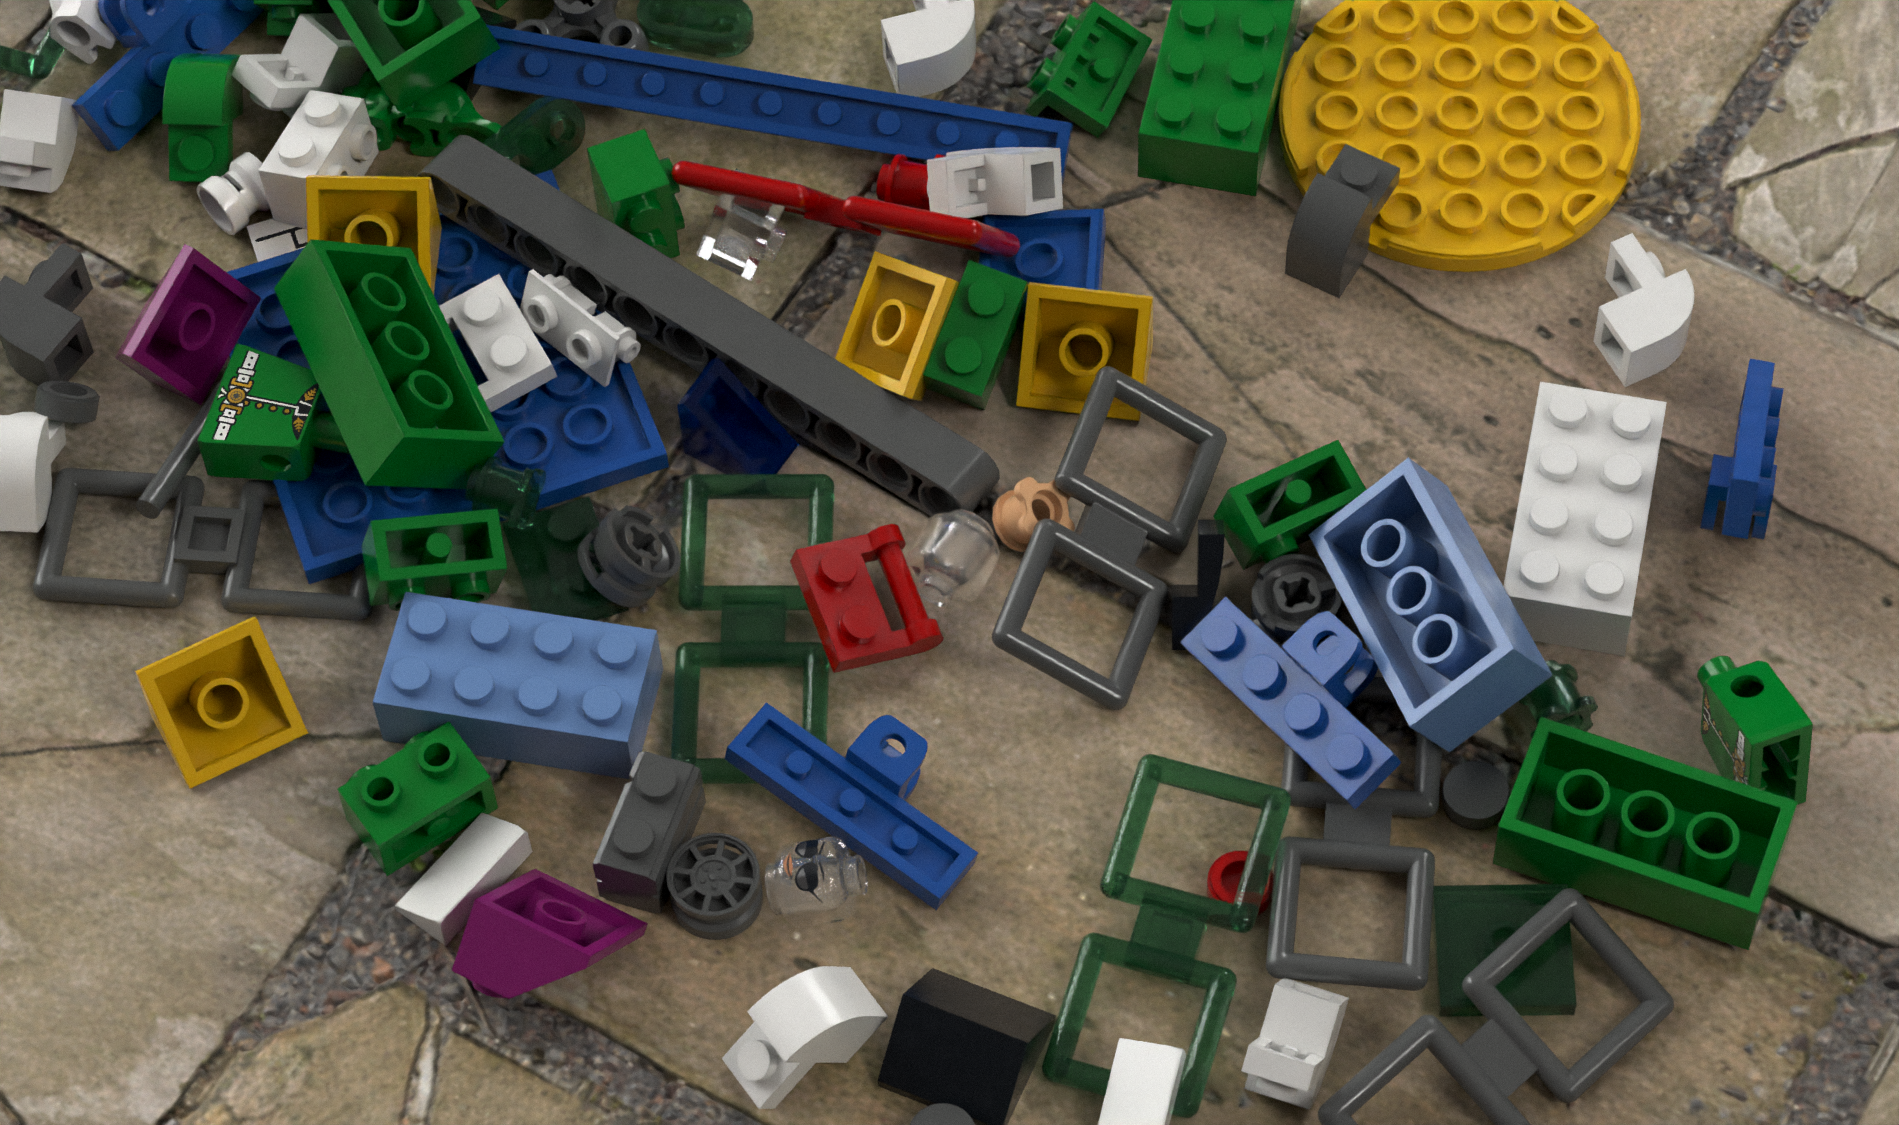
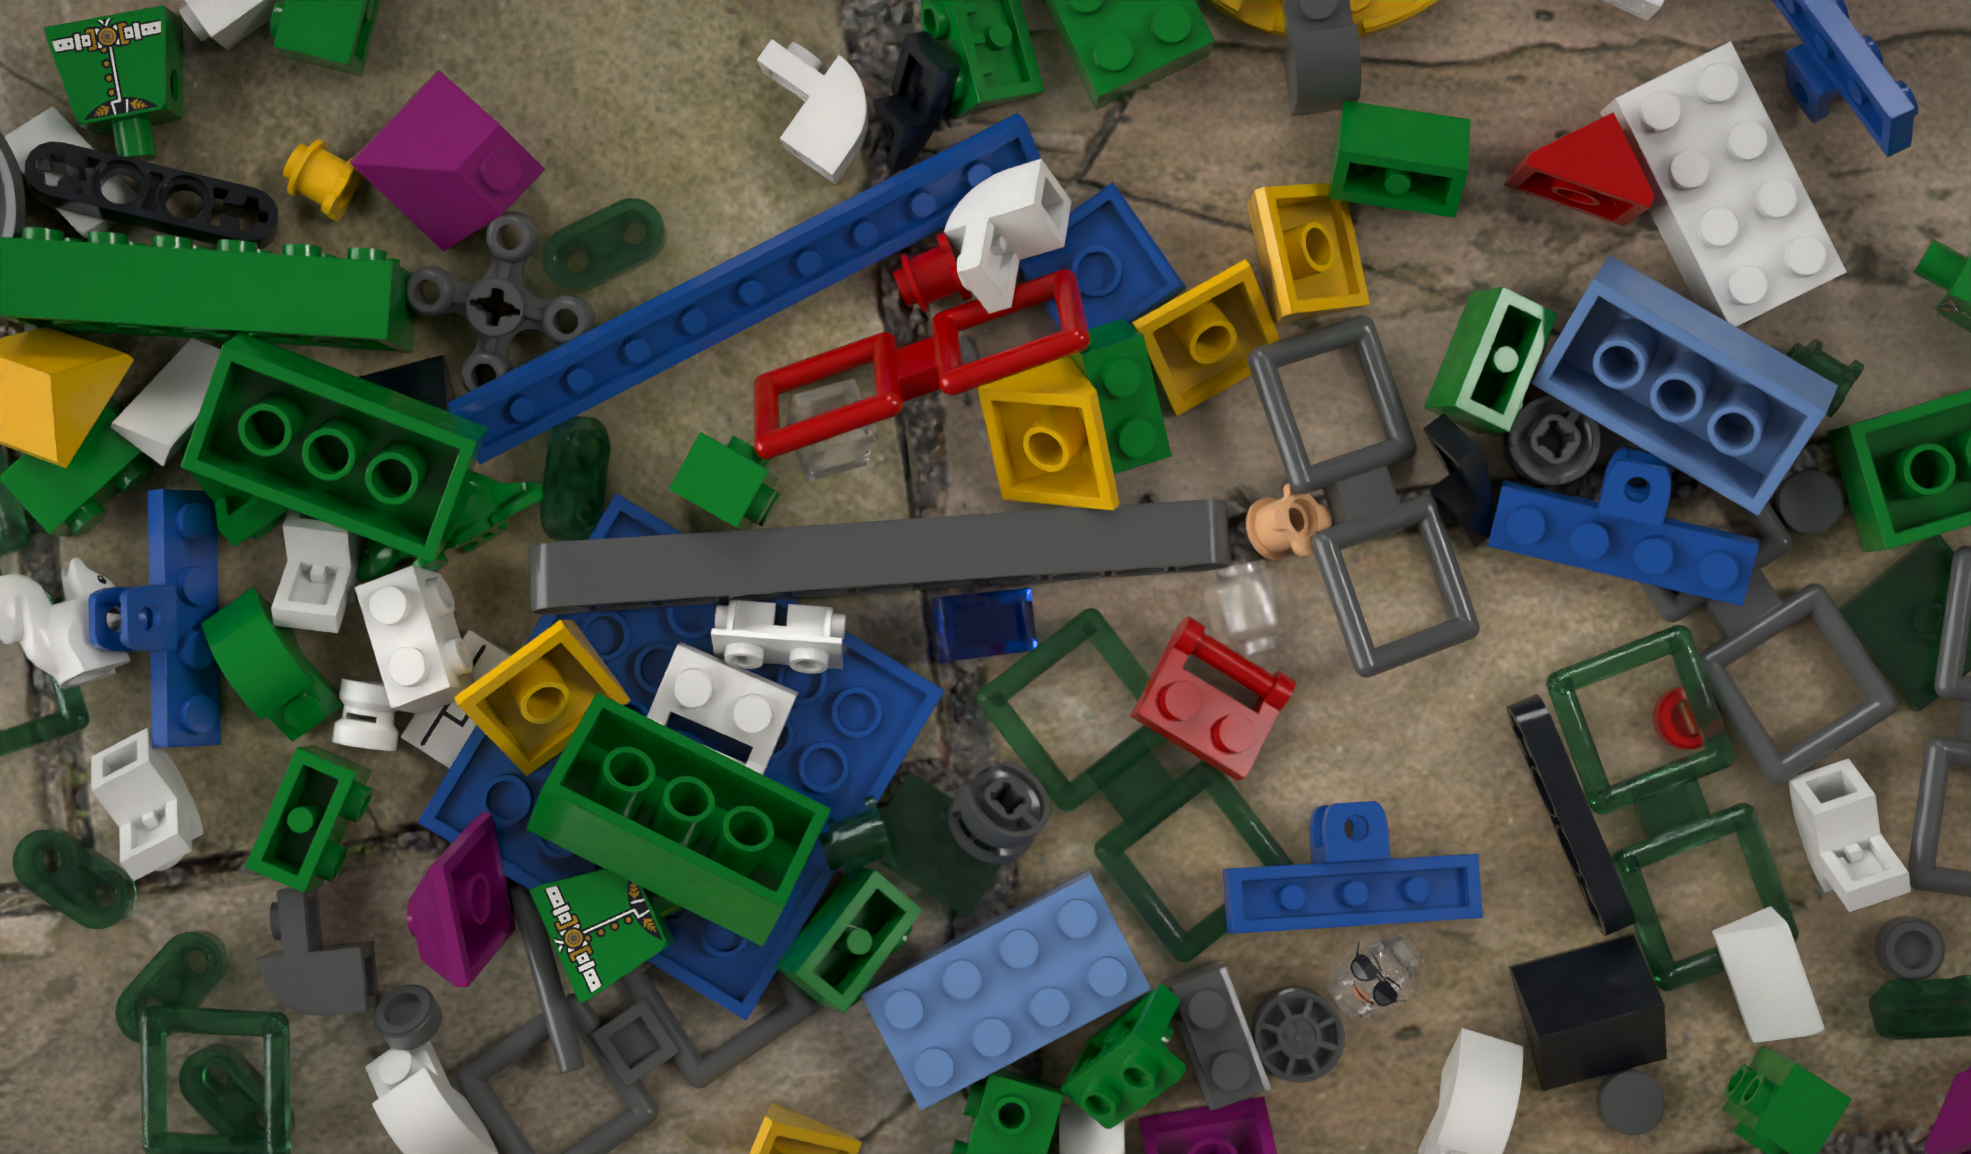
camera: 35 degrees left, 30 degrees up
none -> green brick [245,745,373,893]
none -> black slope [873,31,961,171]
none -> green bracket [1060,983,1186,1129]
none -> yellow slope [1247,183,1371,326]
none -> green brick [1328,100,1471,218]
none -> red slope [1504,112,1655,226]
none -> black beam [1506,694,1636,936]

